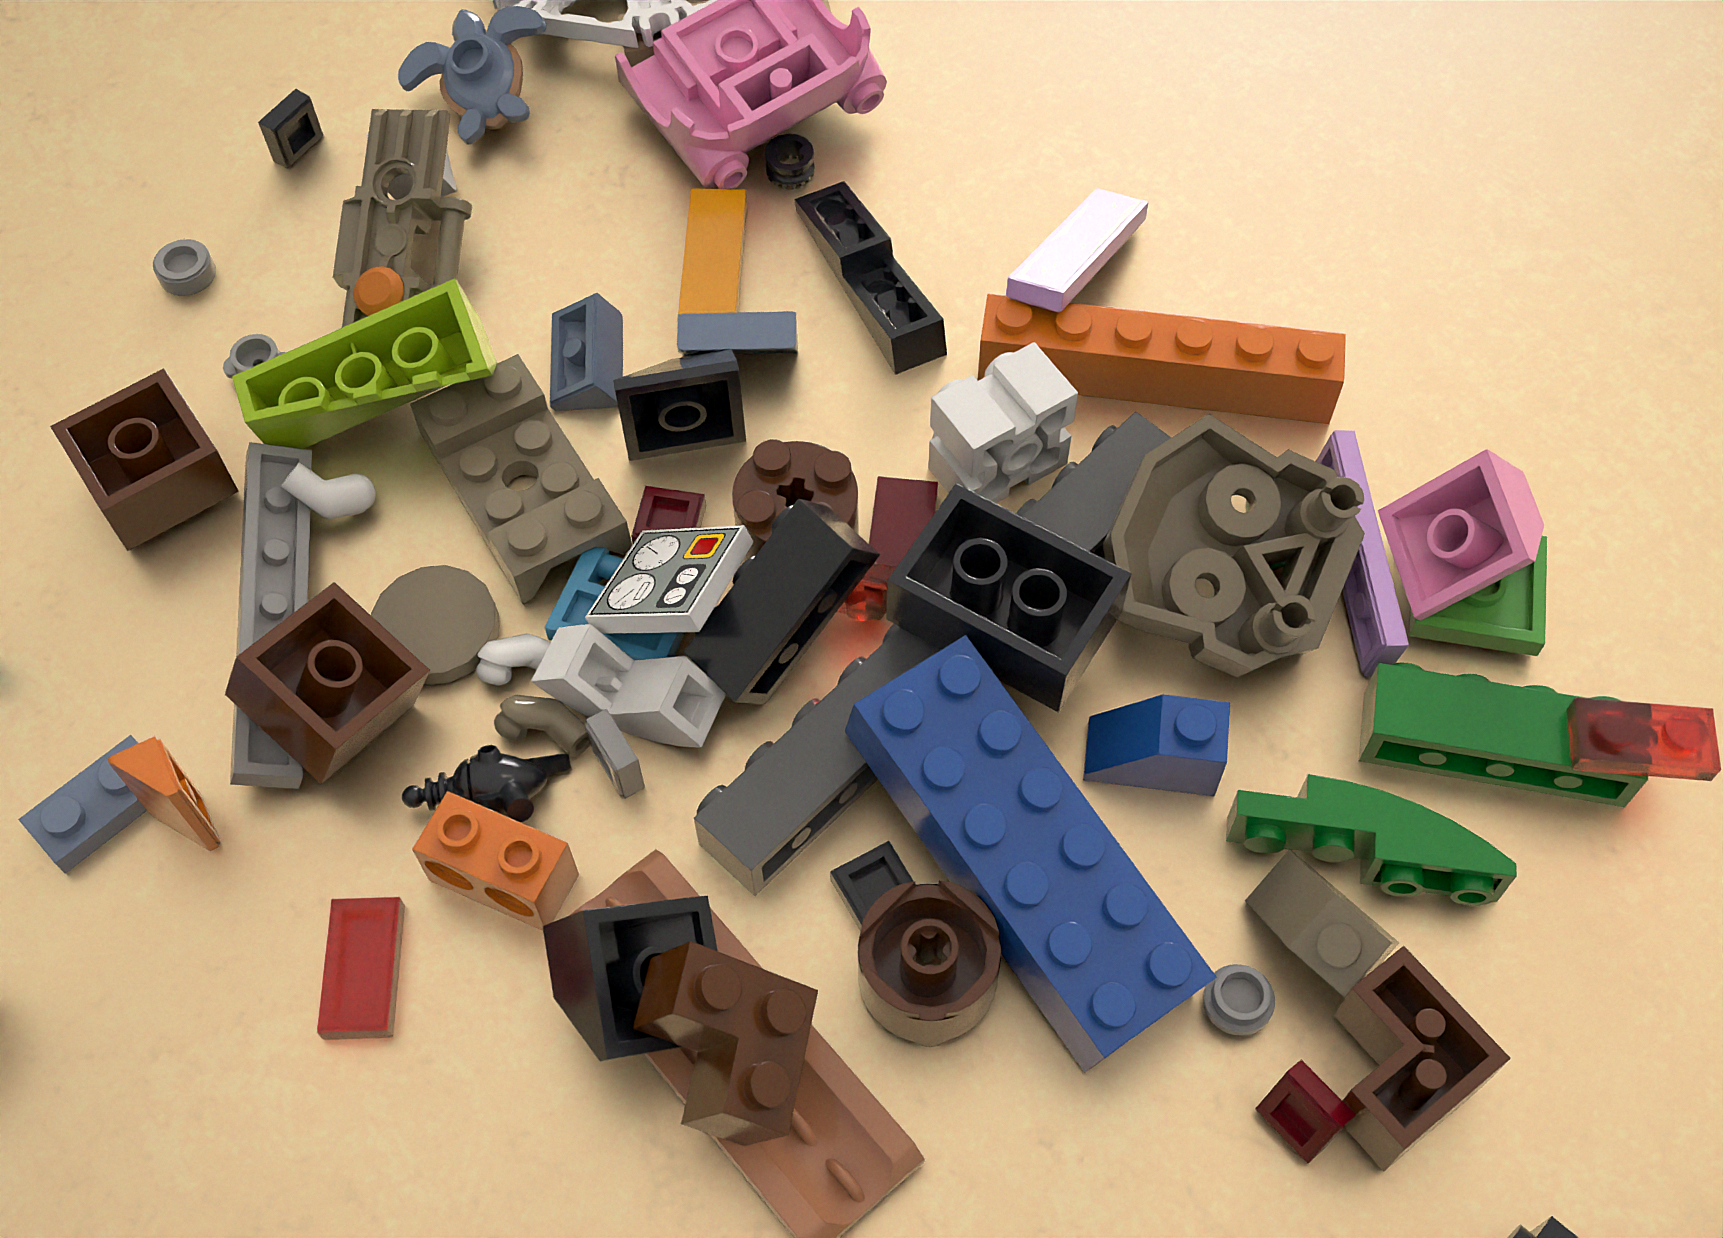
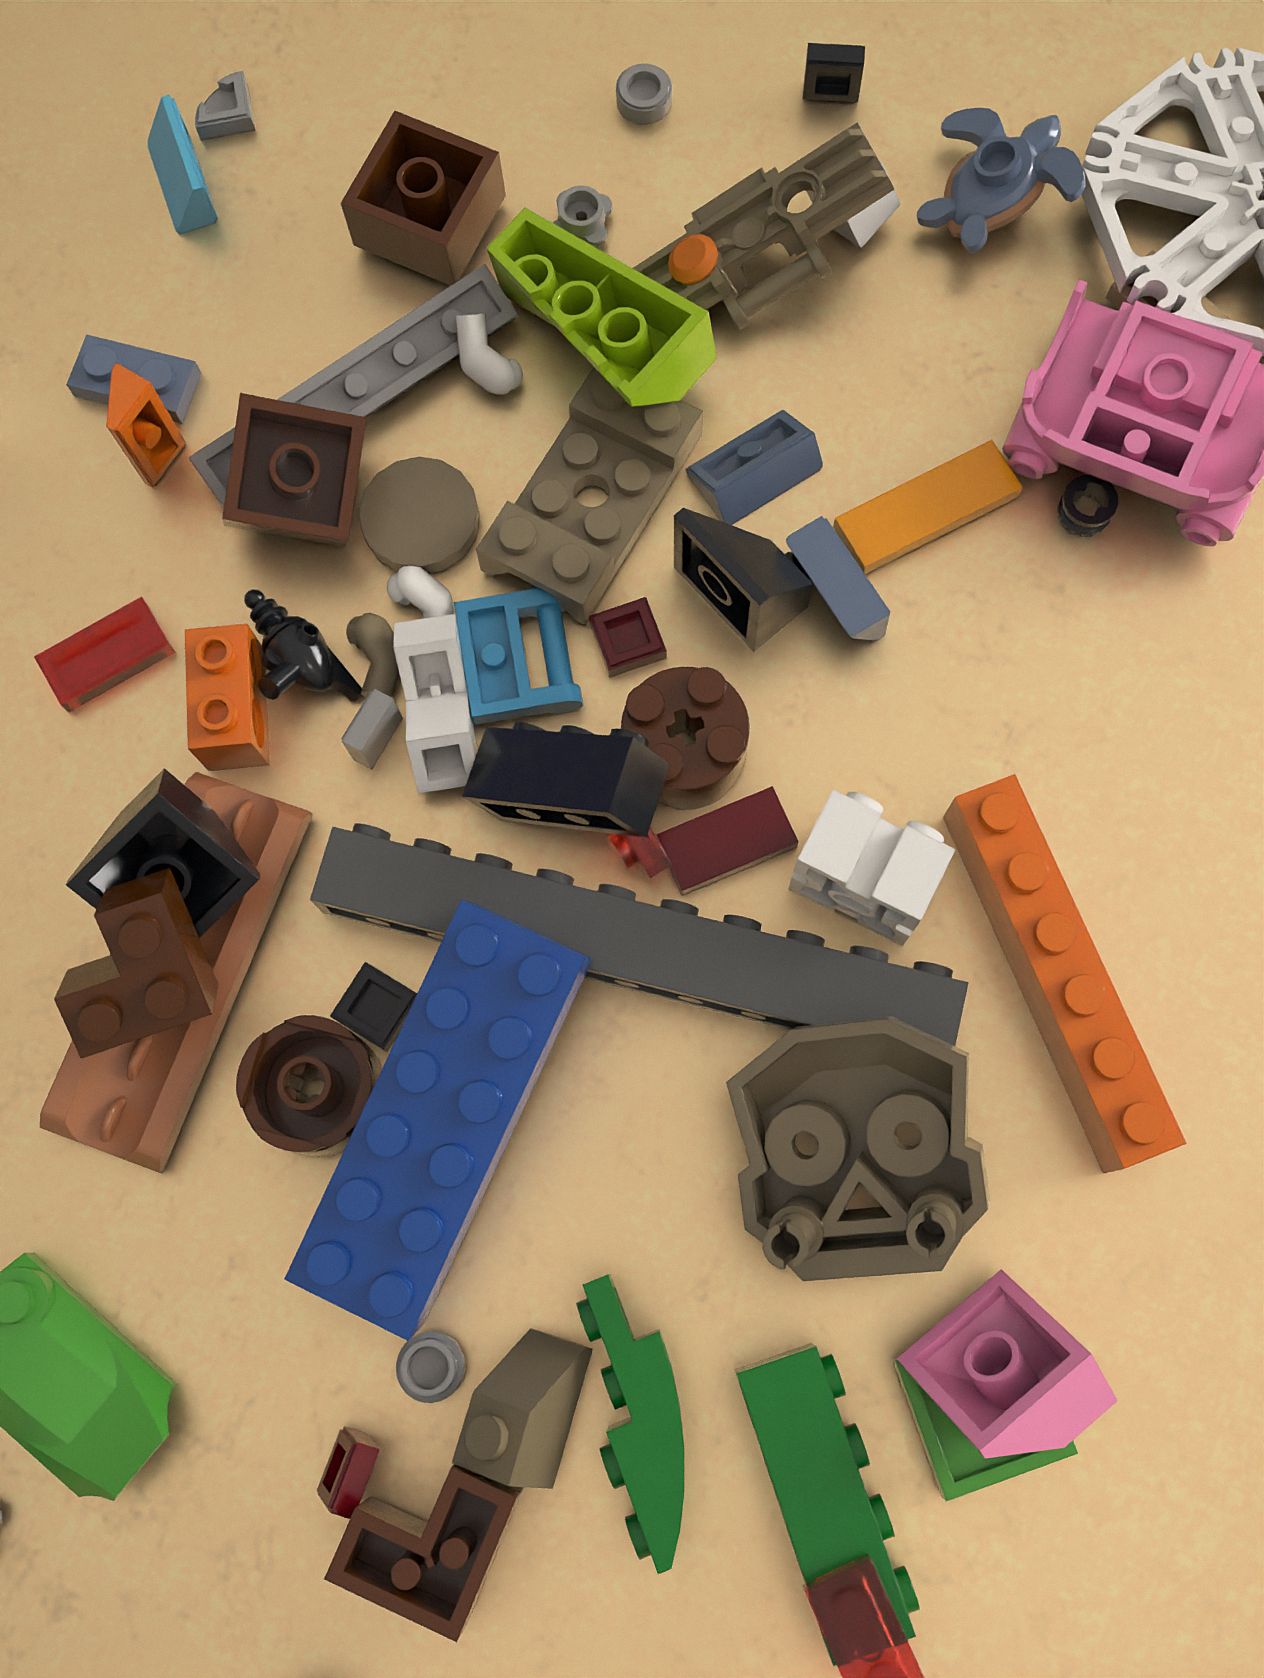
camera: 65 degrees right, 15 degrees up
tile [585,525,753,634] -> none
black slope [794,181,947,375] -> none
black brick [886,483,1132,713] -> none
tile [1006,188,1149,312] -> none
blue slope [1083,694,1230,797] -> none
lavender tile [1316,430,1409,677] -> none

